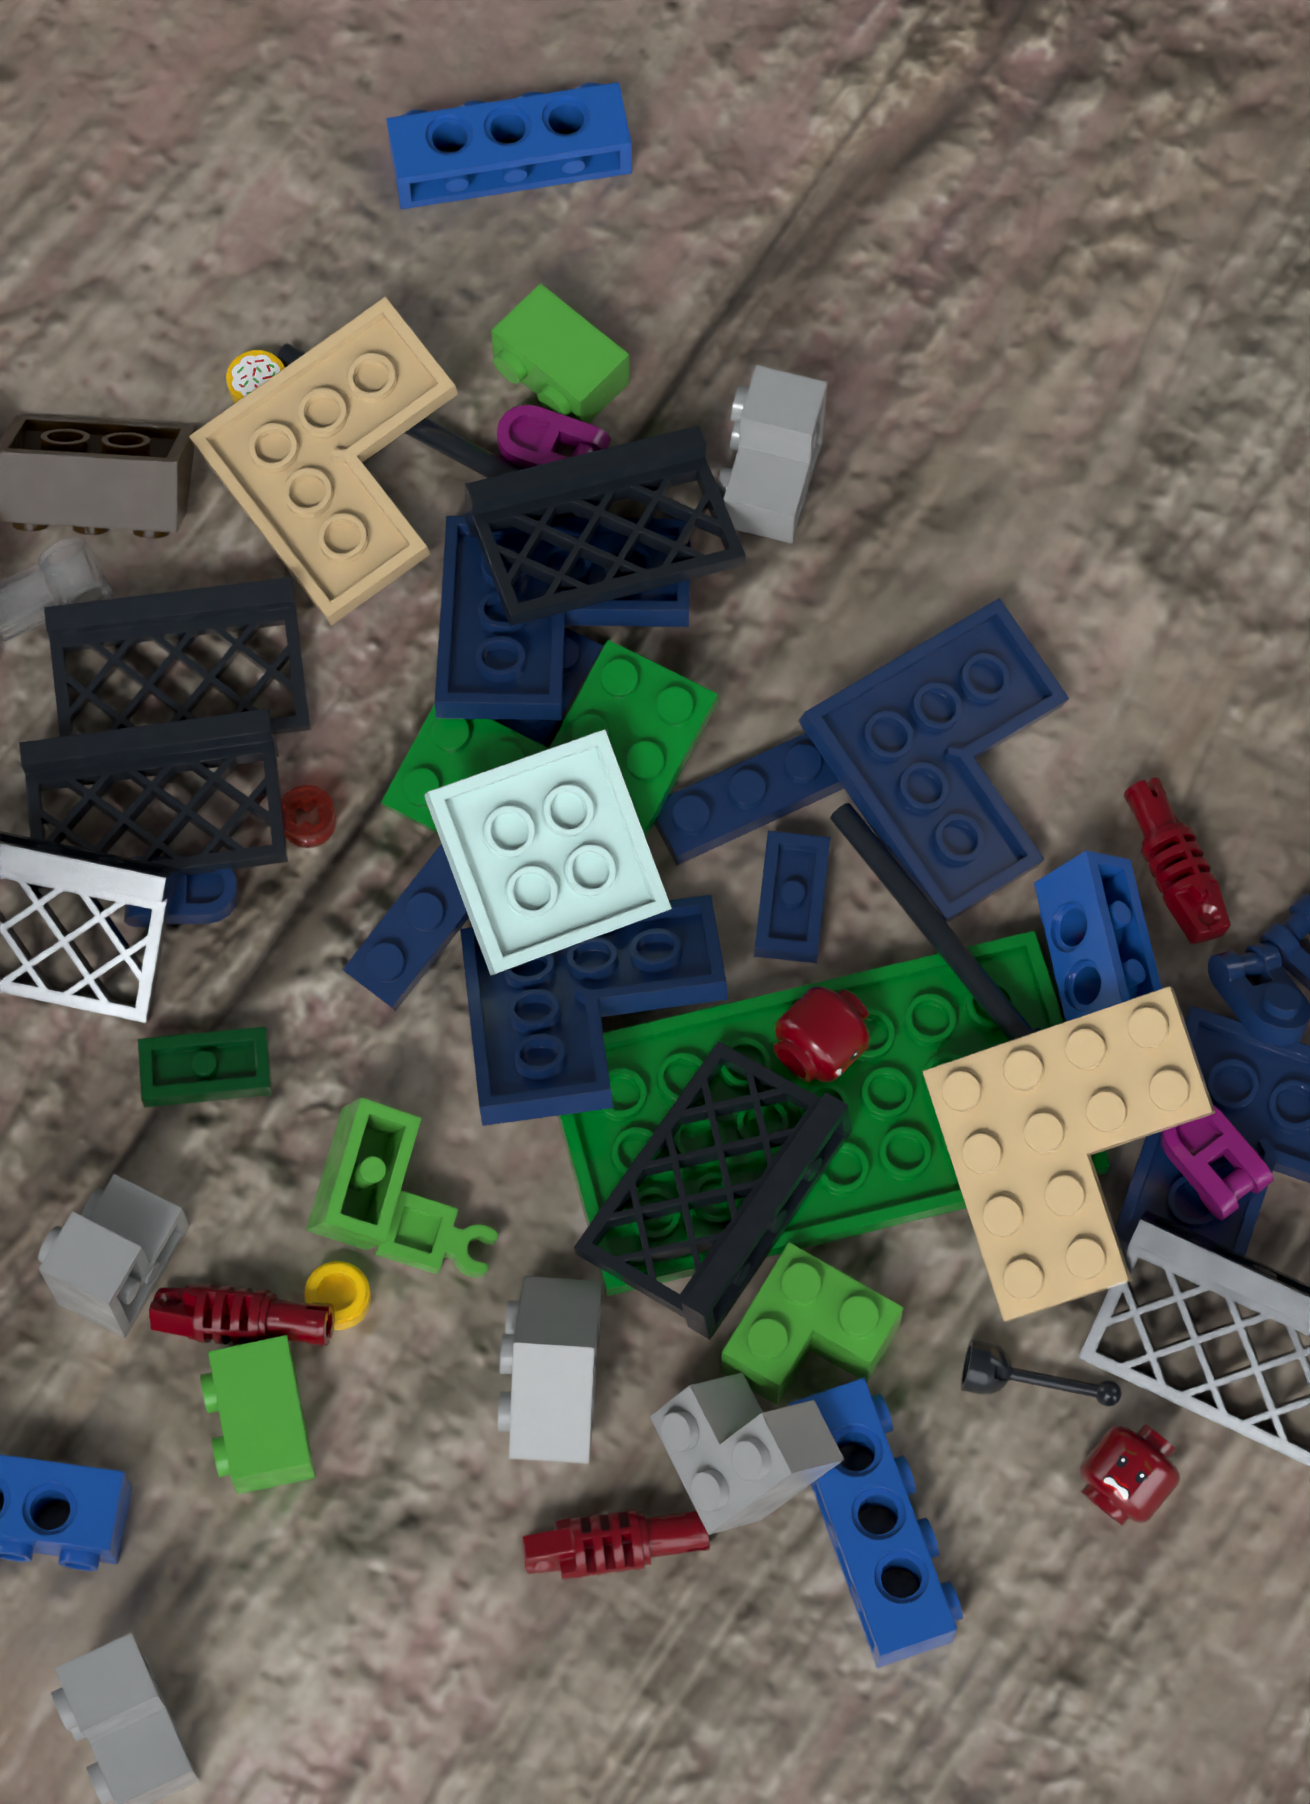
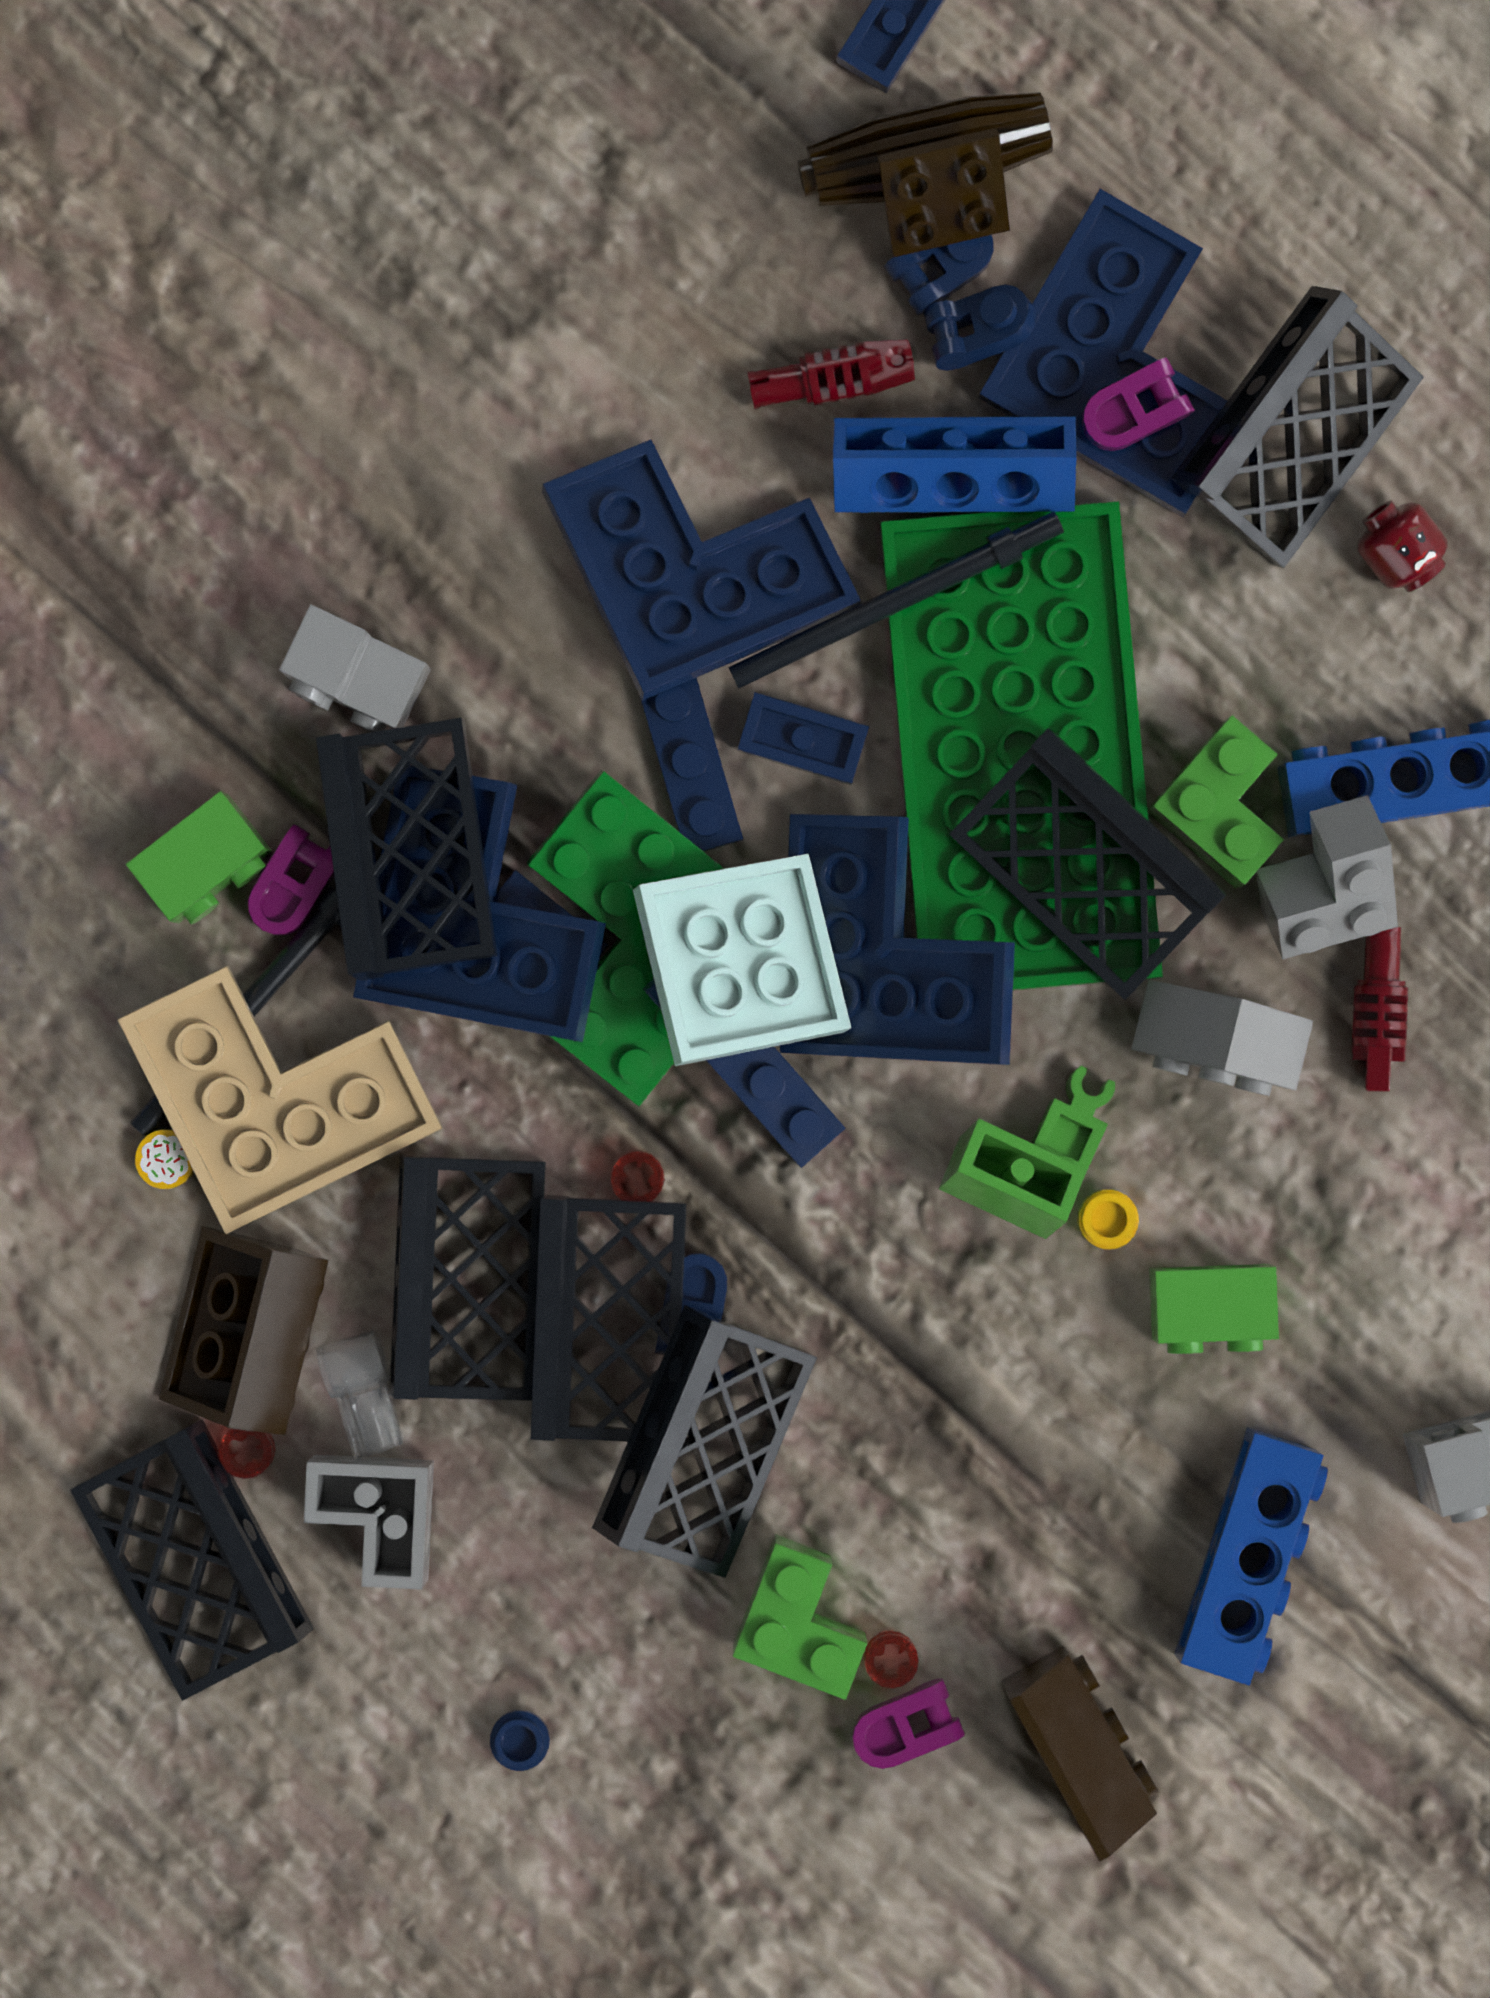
camera: 75 degrees left, 20 degrees up
light grey brick [38,1174,189,1338] -> none
dark green plate [138,1027,272,1108] -> none
dark red hinge [148,1284,335,1346] -> none
dark red head [774,986,870,1083] -> none
tan plate [922,986,1215,1321] -> none
black hinge [961,1339,1122,1407] -> none

